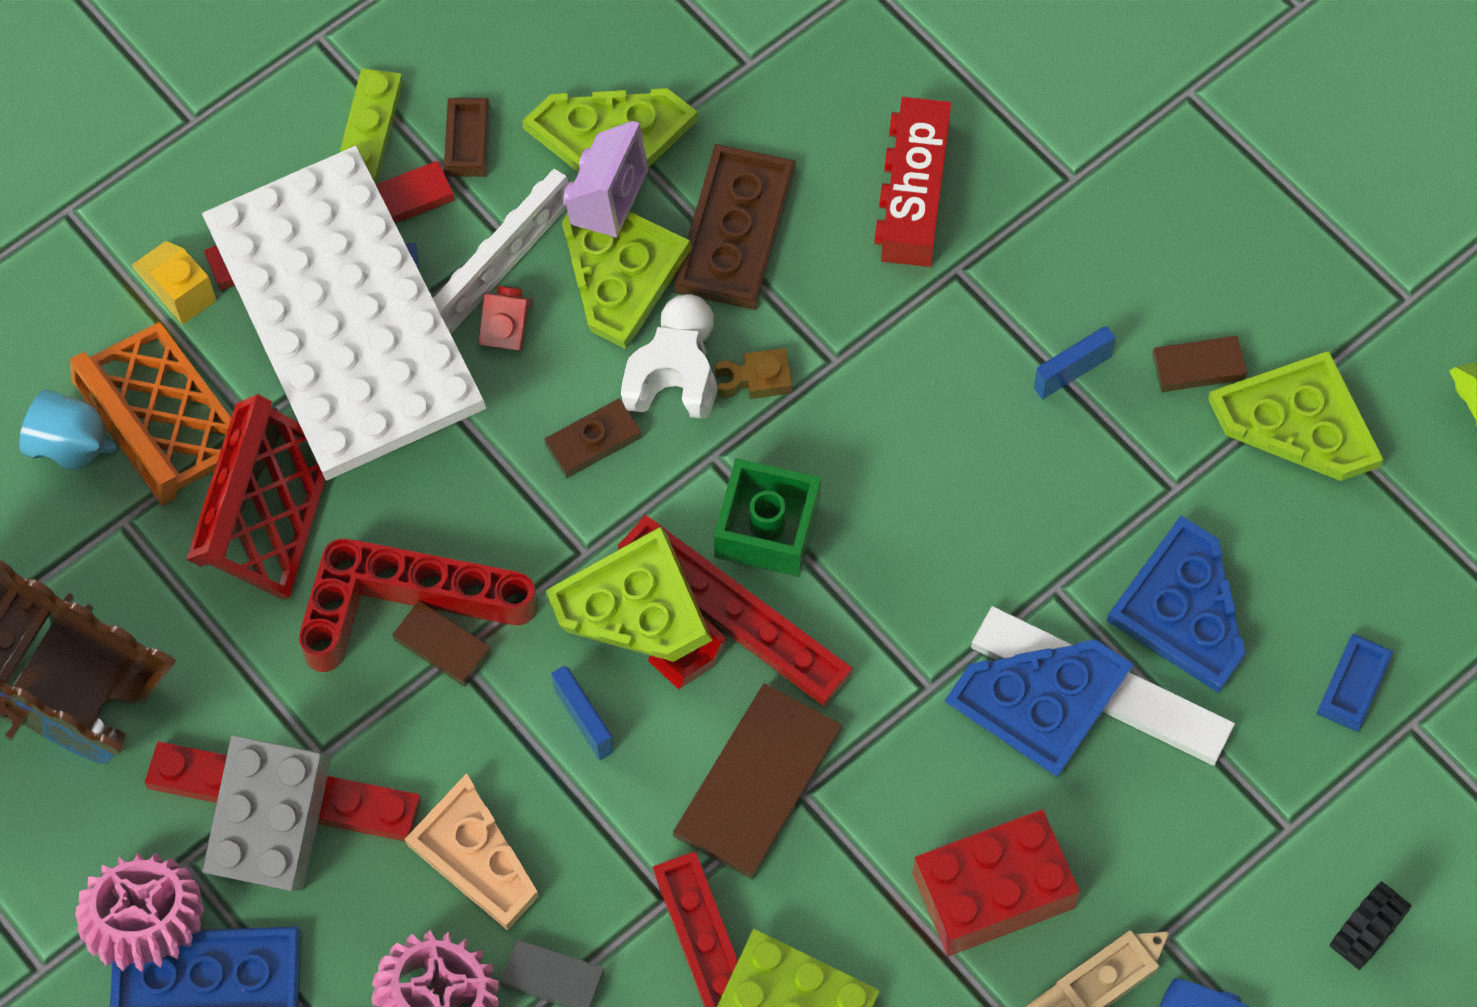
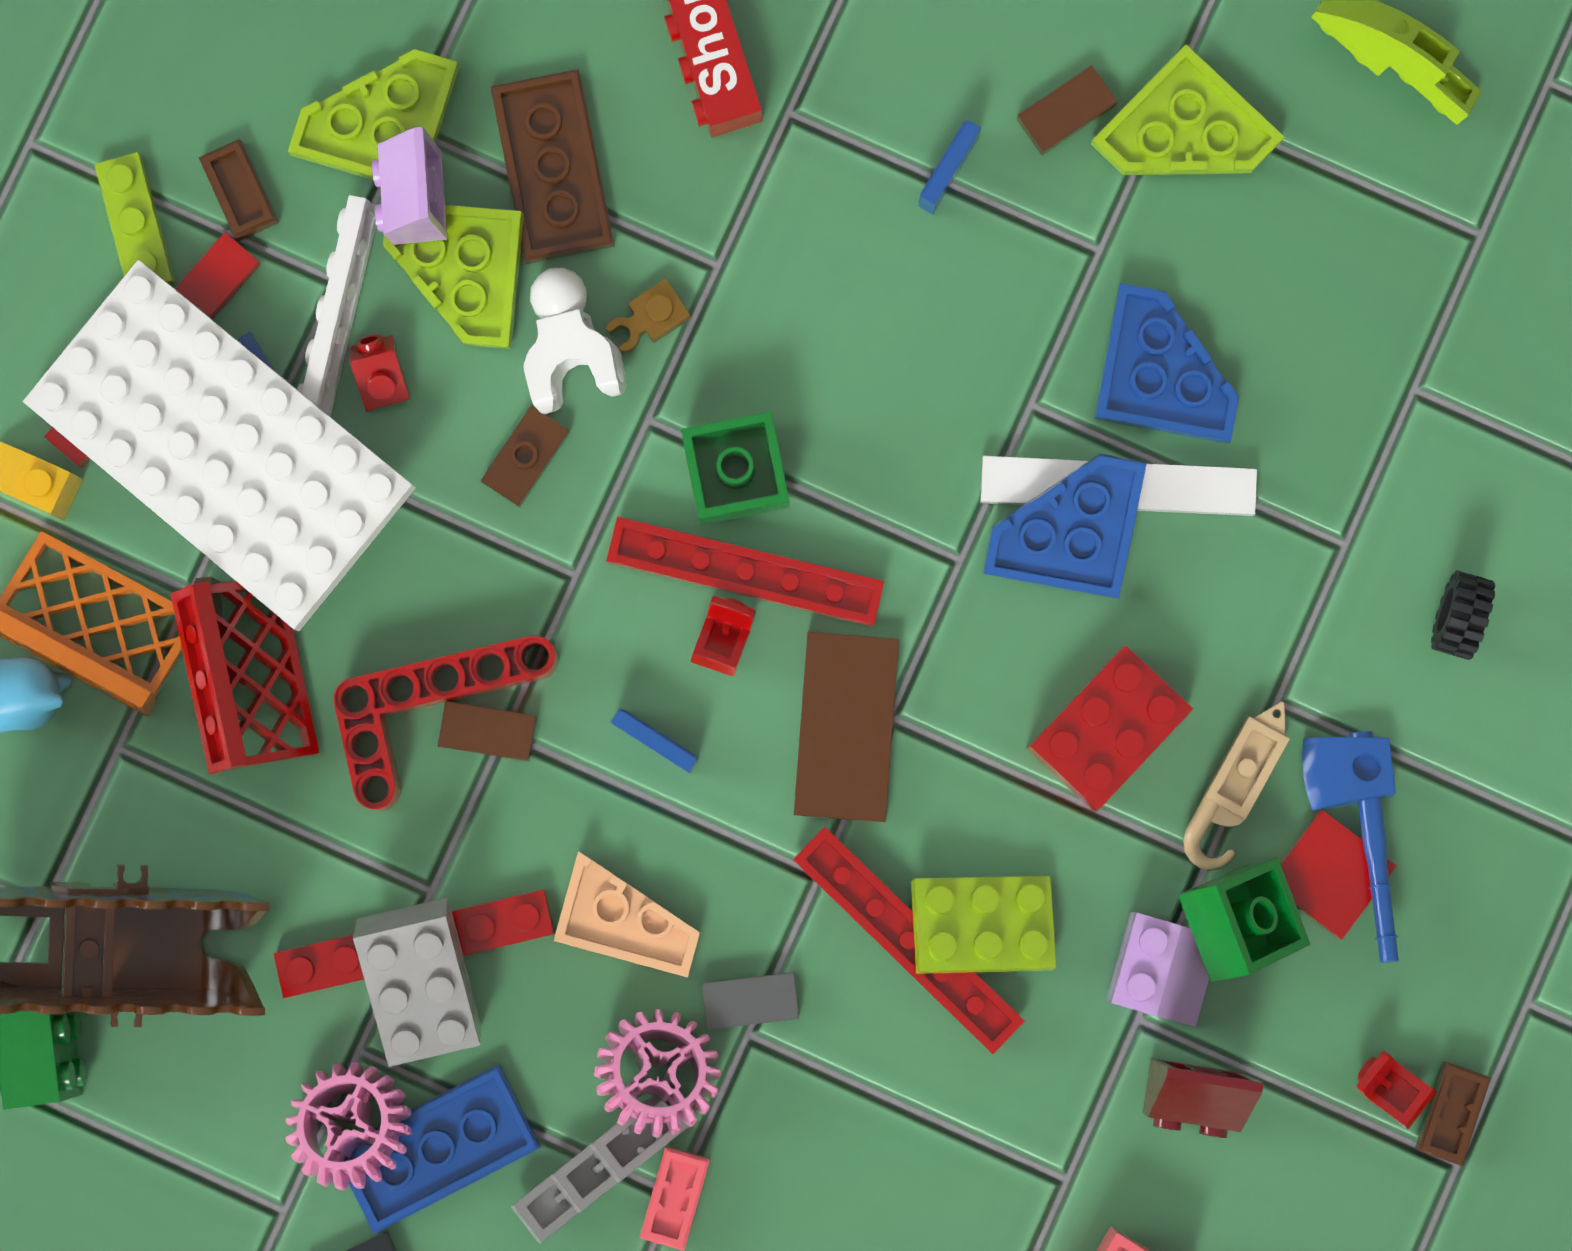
camera: 25 degrees left, 20 degrees up
lime plate [545,527,713,662] -> none
blue tile [1316,633,1394,732] -> none

